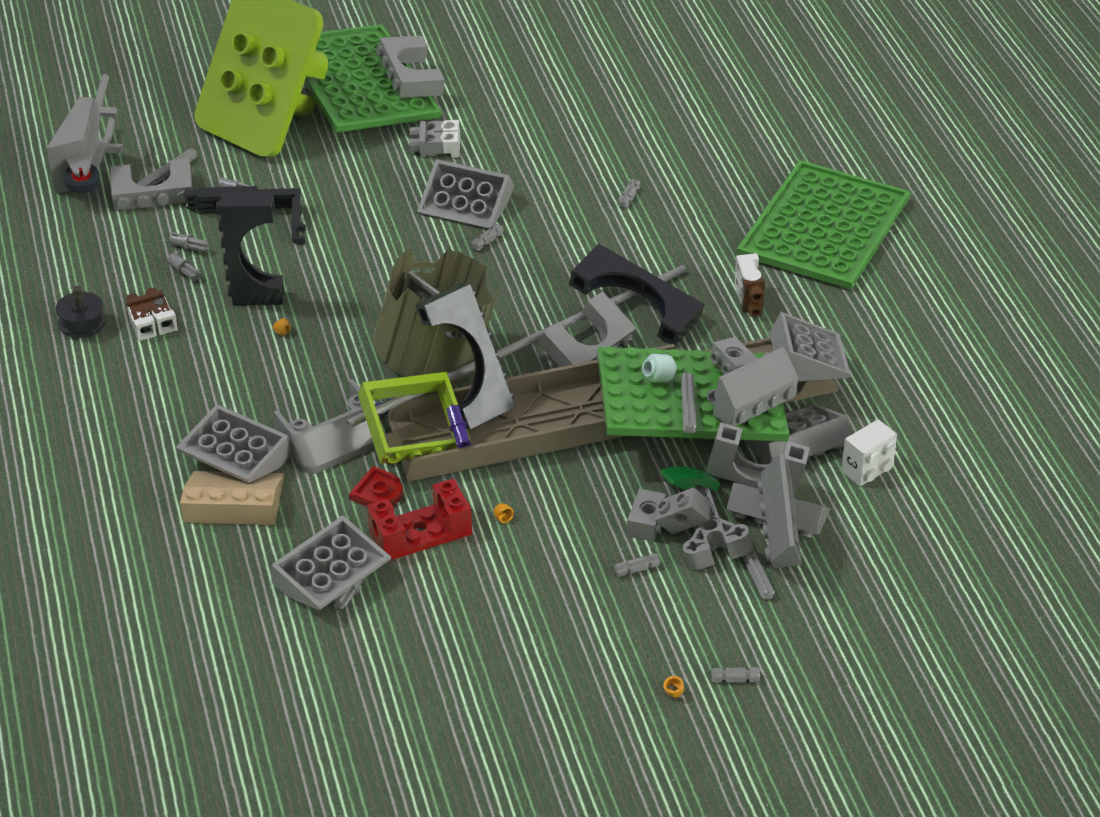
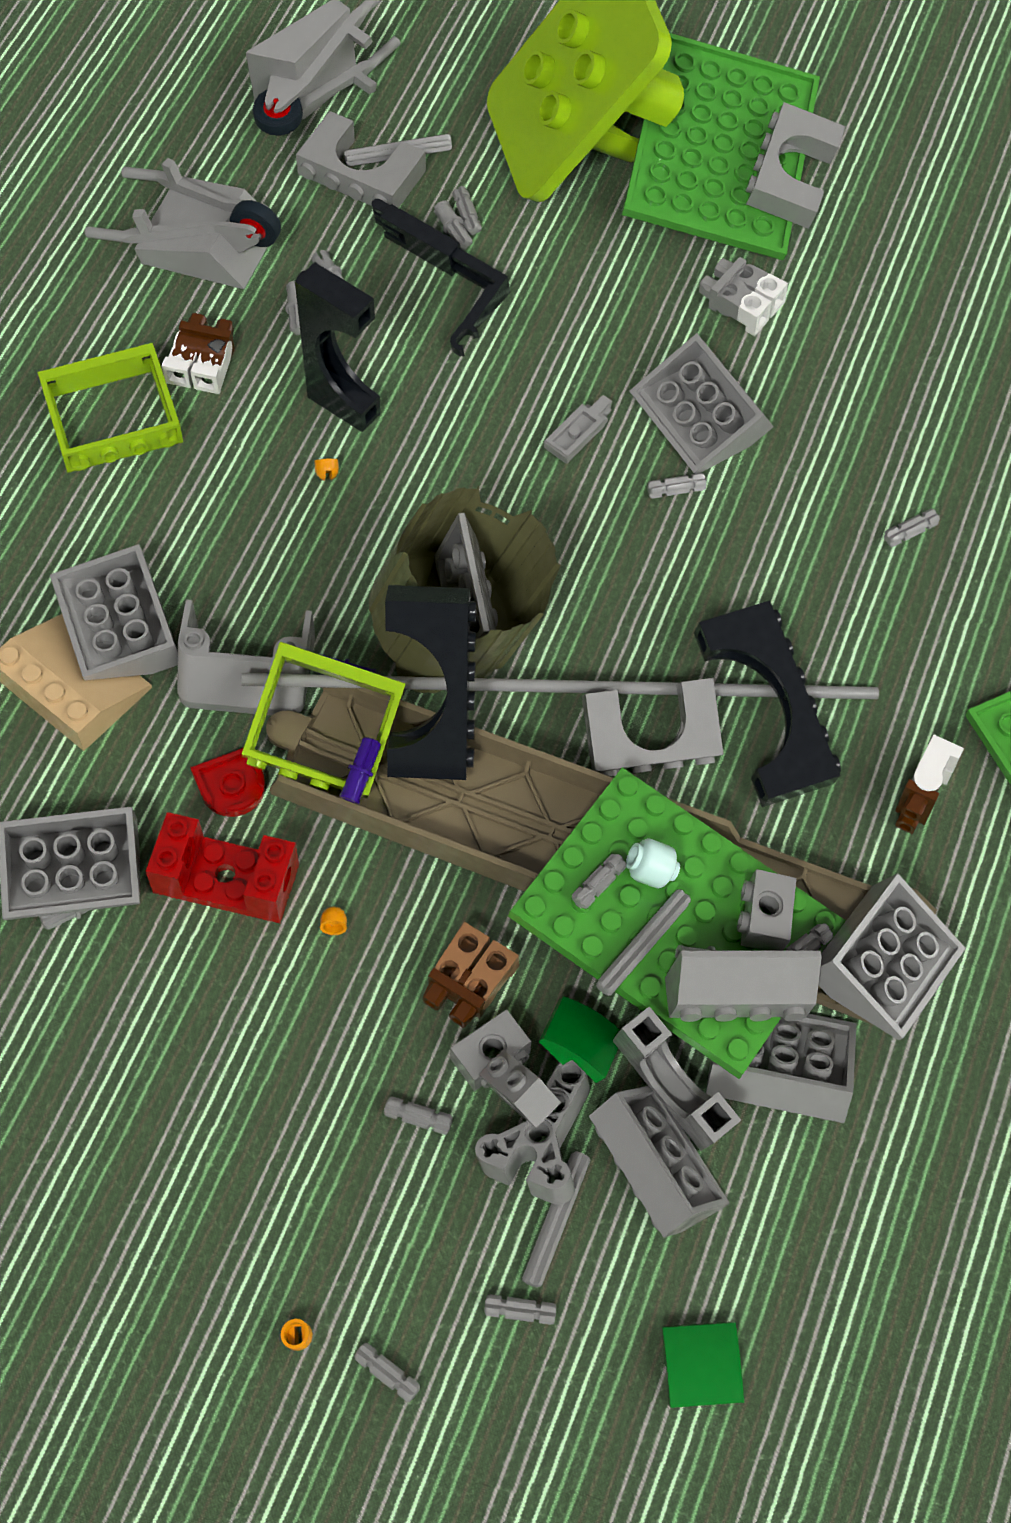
camera: 35 degrees right, 20 degrees up
black wheel [56,286,105,338] -> none
light grey slope [758,454,802,569] -> none
white brick [841,420,897,486] -> none
none -> lime window [37,343,183,473]
none -> light grey piece [85,158,281,289]
none -> medium nougat hips [423,922,519,1028]
none -> light grey axle [452,186,482,236]
none -> light grey axle [484,1294,557,1325]
none -> light grey hinge [544,395,612,464]
none -> light grey axle [571,854,627,909]
none -> green slope [662,1321,744,1408]

